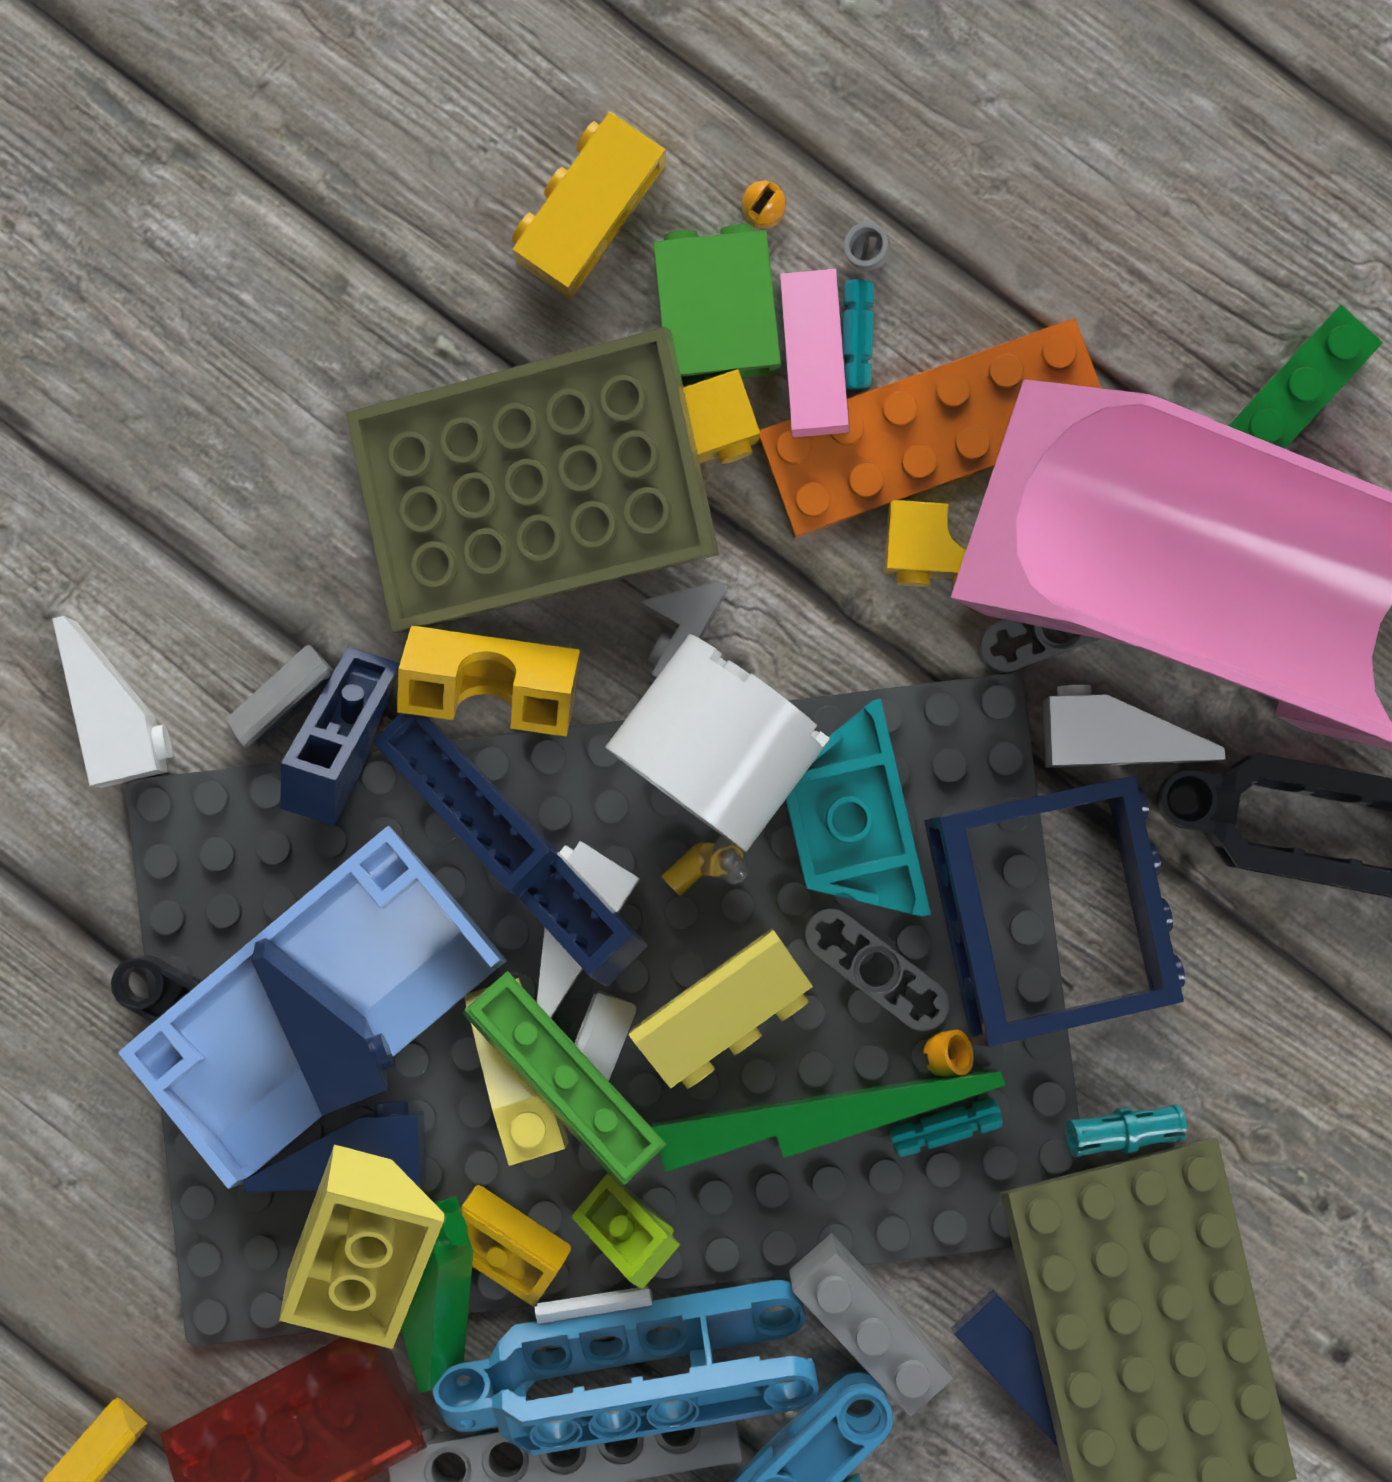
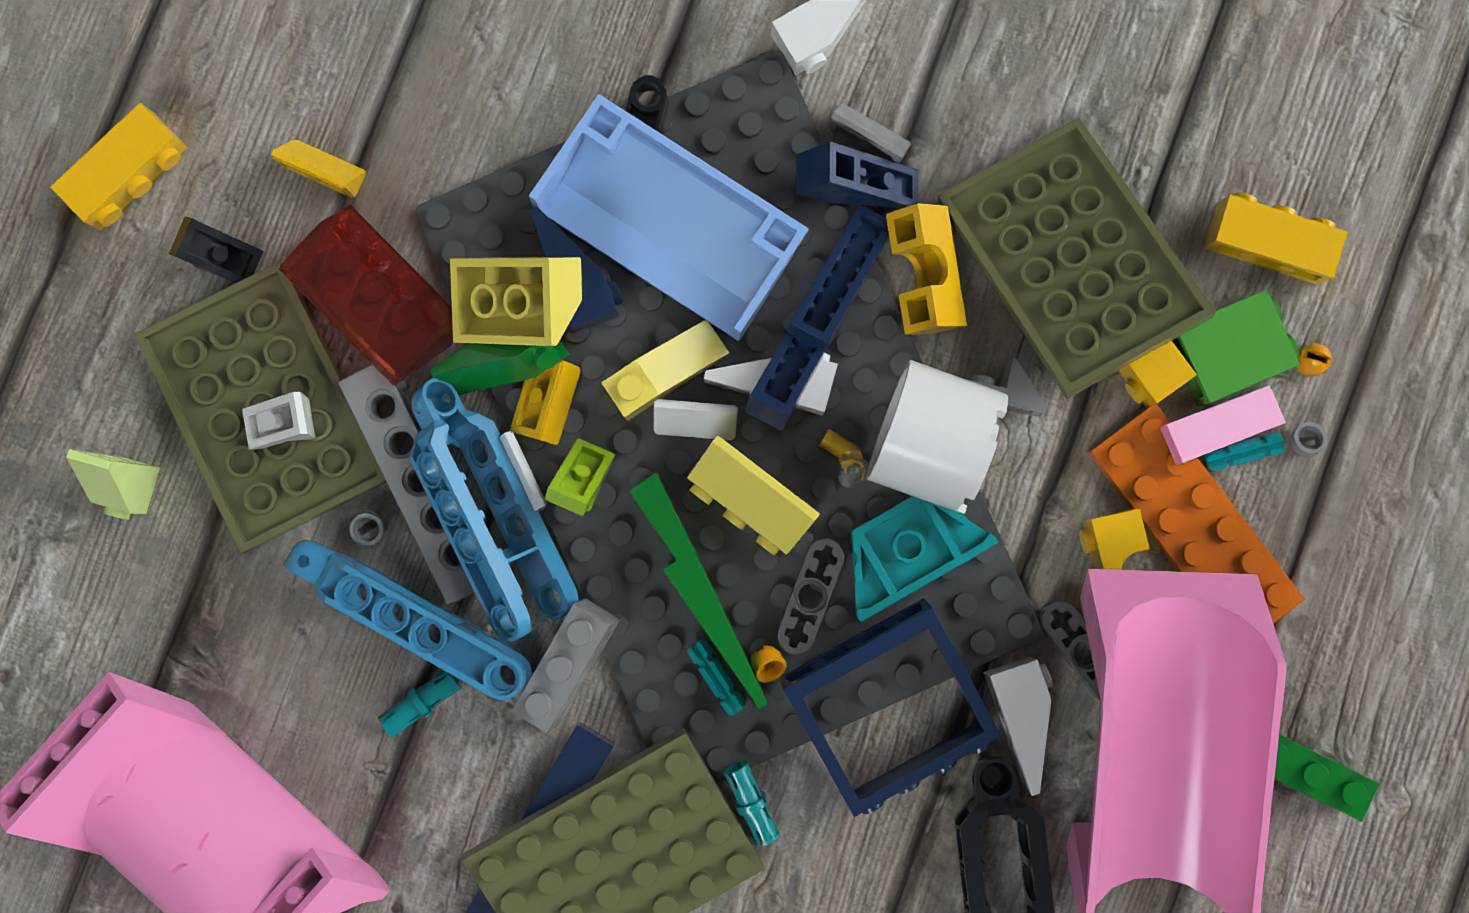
camera: 65 degrees right, 0 degrees up
dark blue slope [252,938,394,1115] -> none
bright green tile [462,971,667,1186] -> none

